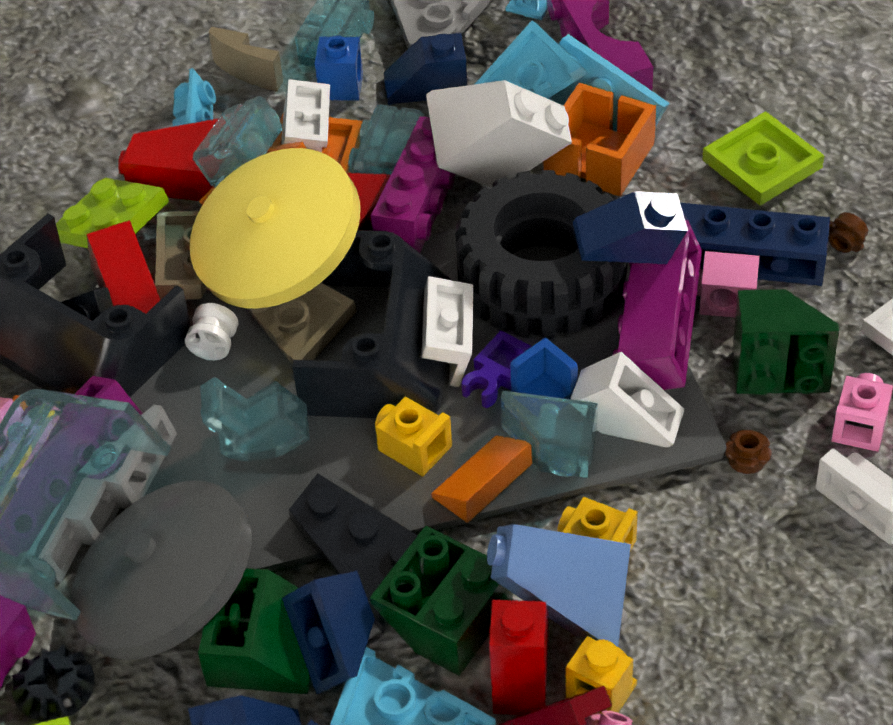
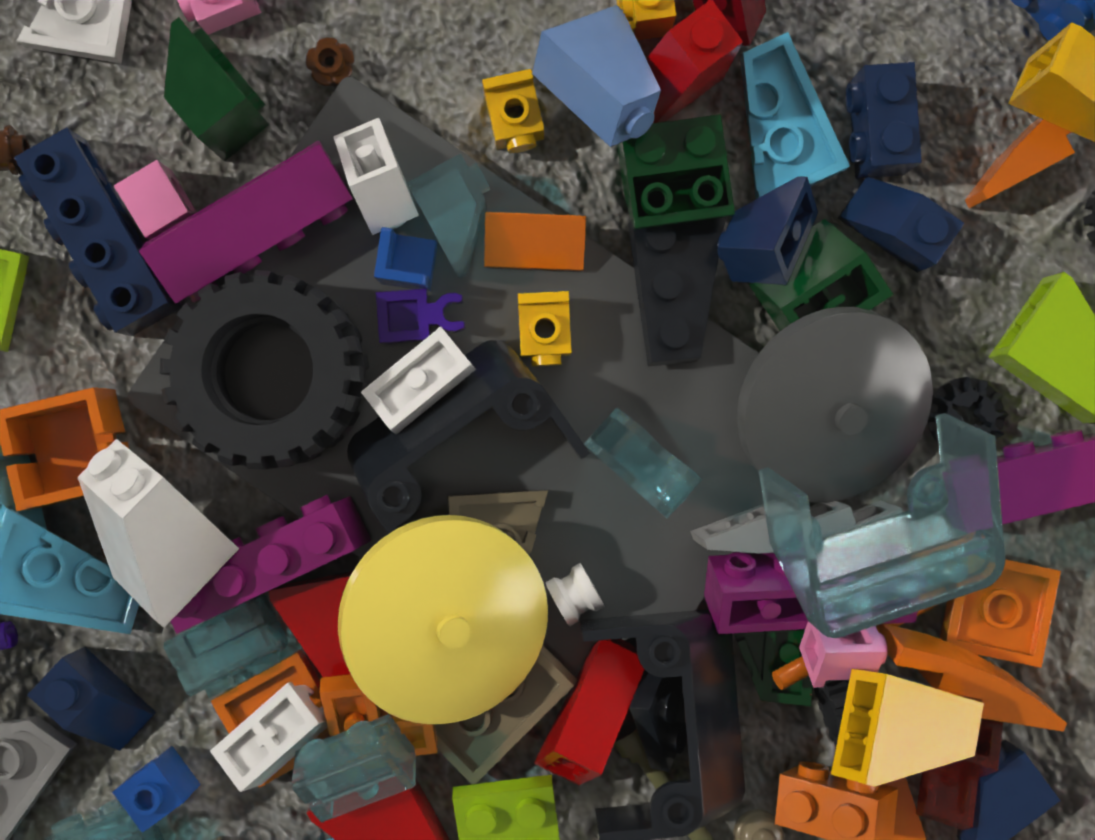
camera: 135 degrees left, 40 degrees up
dark blue slope [573,191,688,264] -> none

